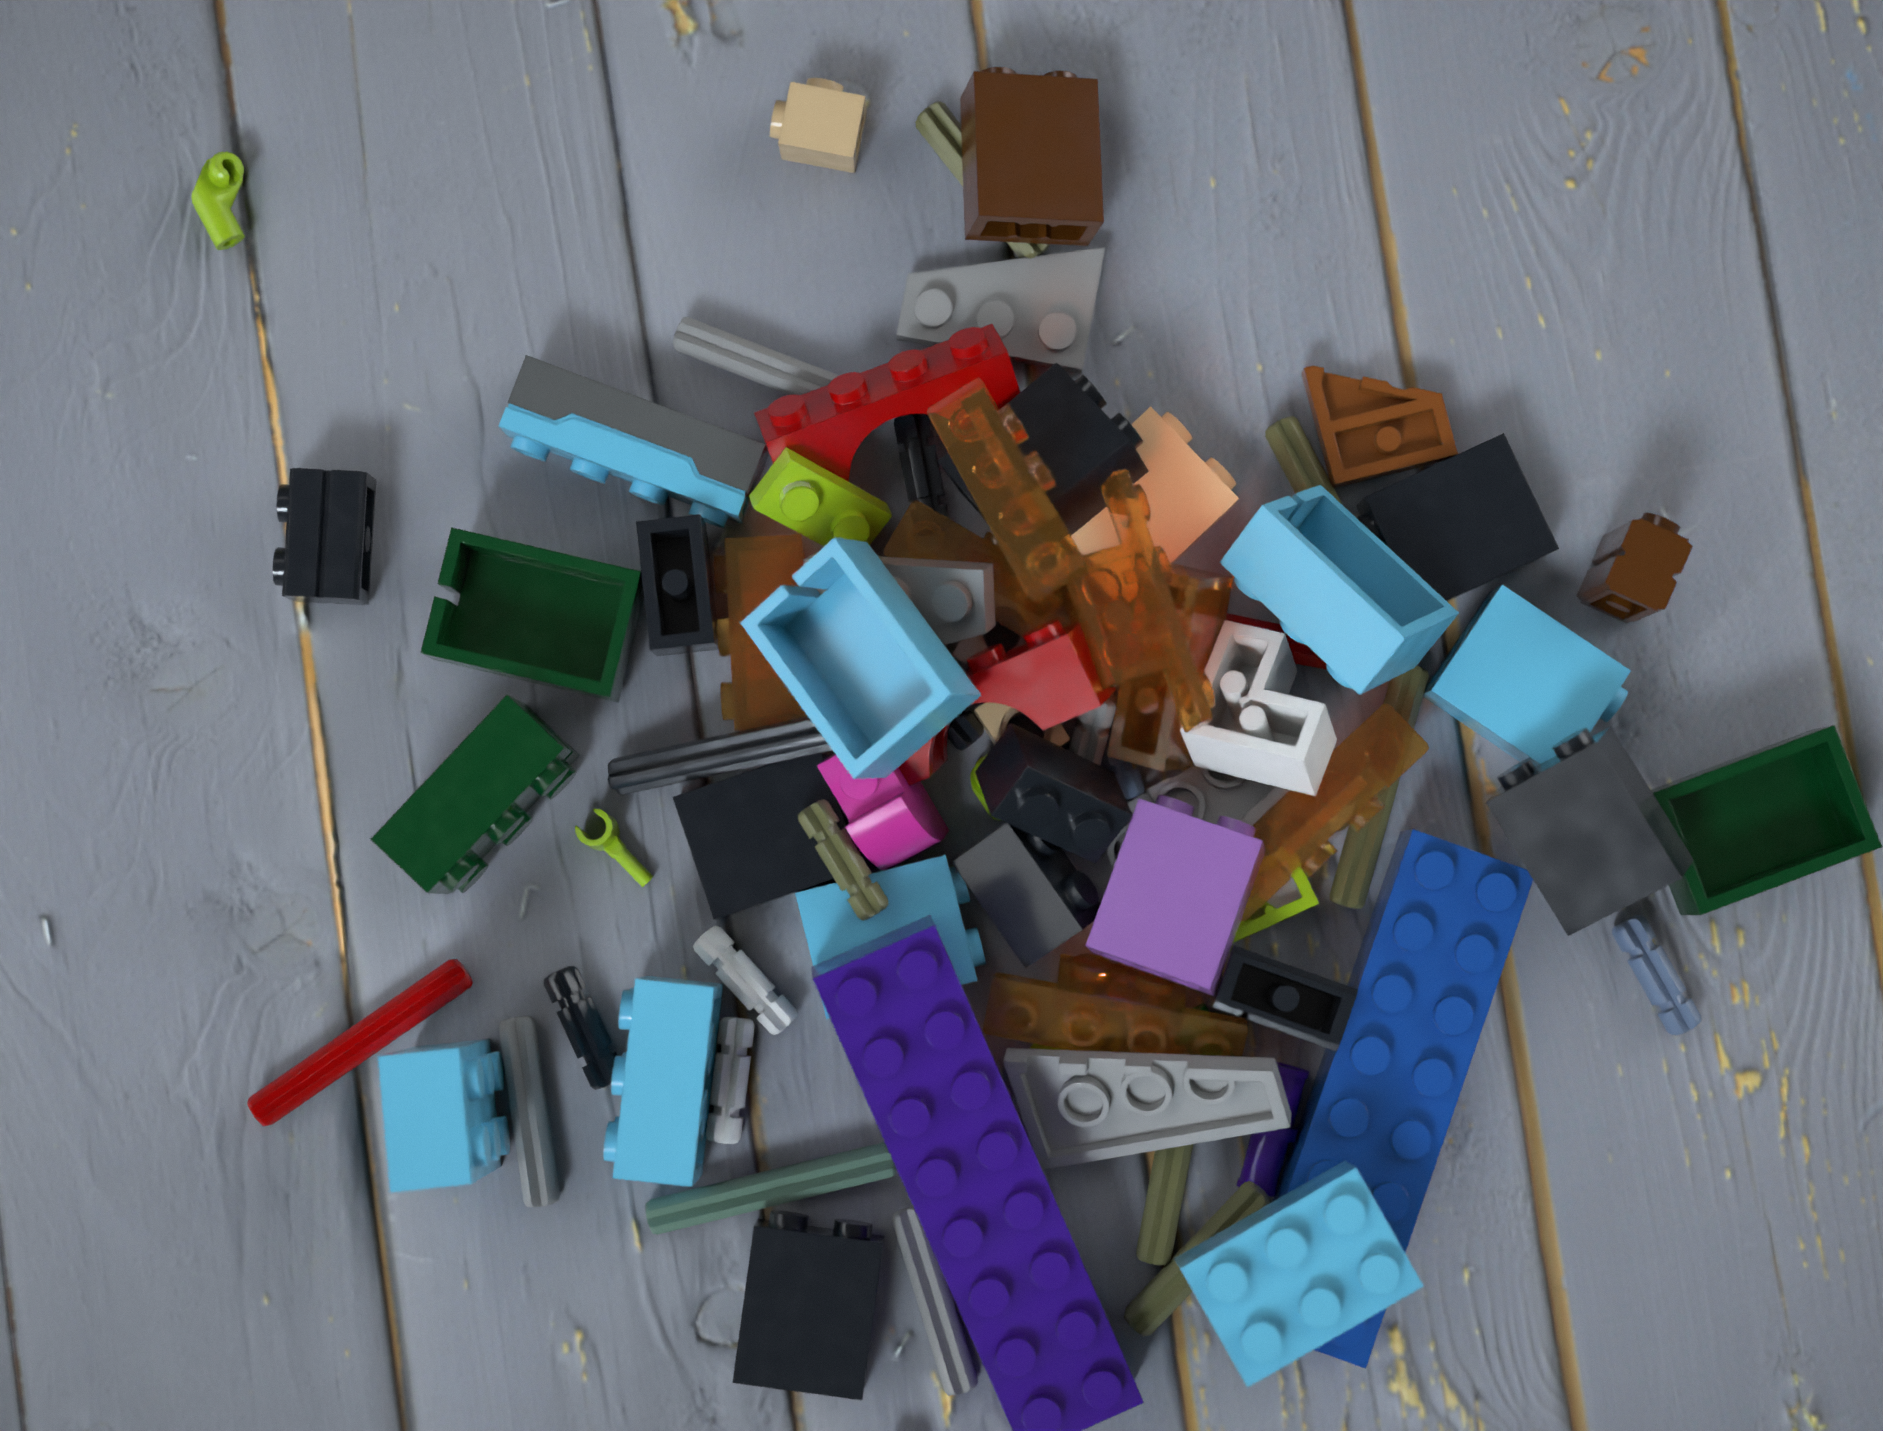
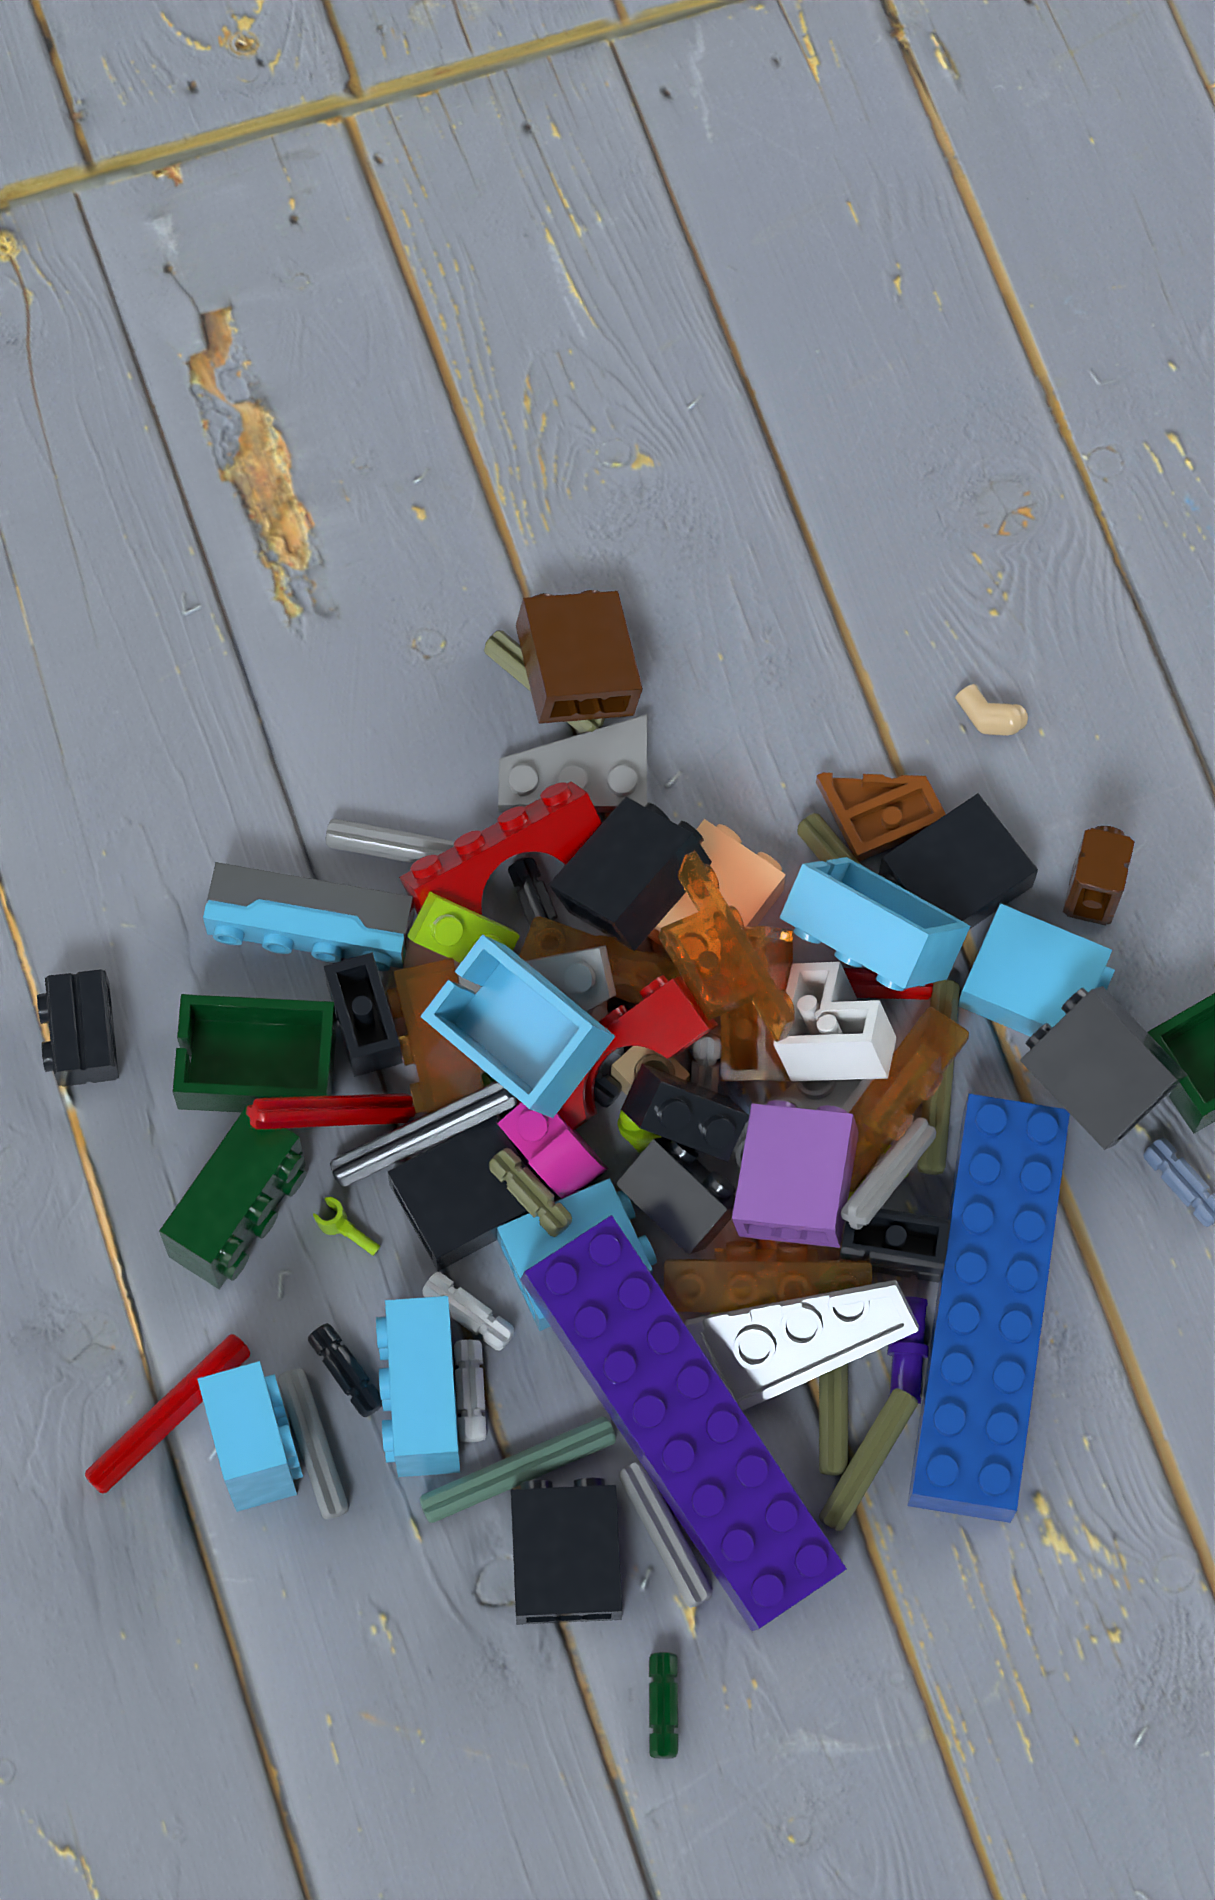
camera: 10 degrees left, 15 degrees down
tan brick [770,78,867,173] -> none
clear orange bracket [927,379,1088,602] -> none
medium azure brick [1174,1161,1424,1387] -> none
none -> red axle [246,1093,416,1129]
none -> light grey axle [841,1118,936,1229]
none -> tan arm [955,684,1028,736]

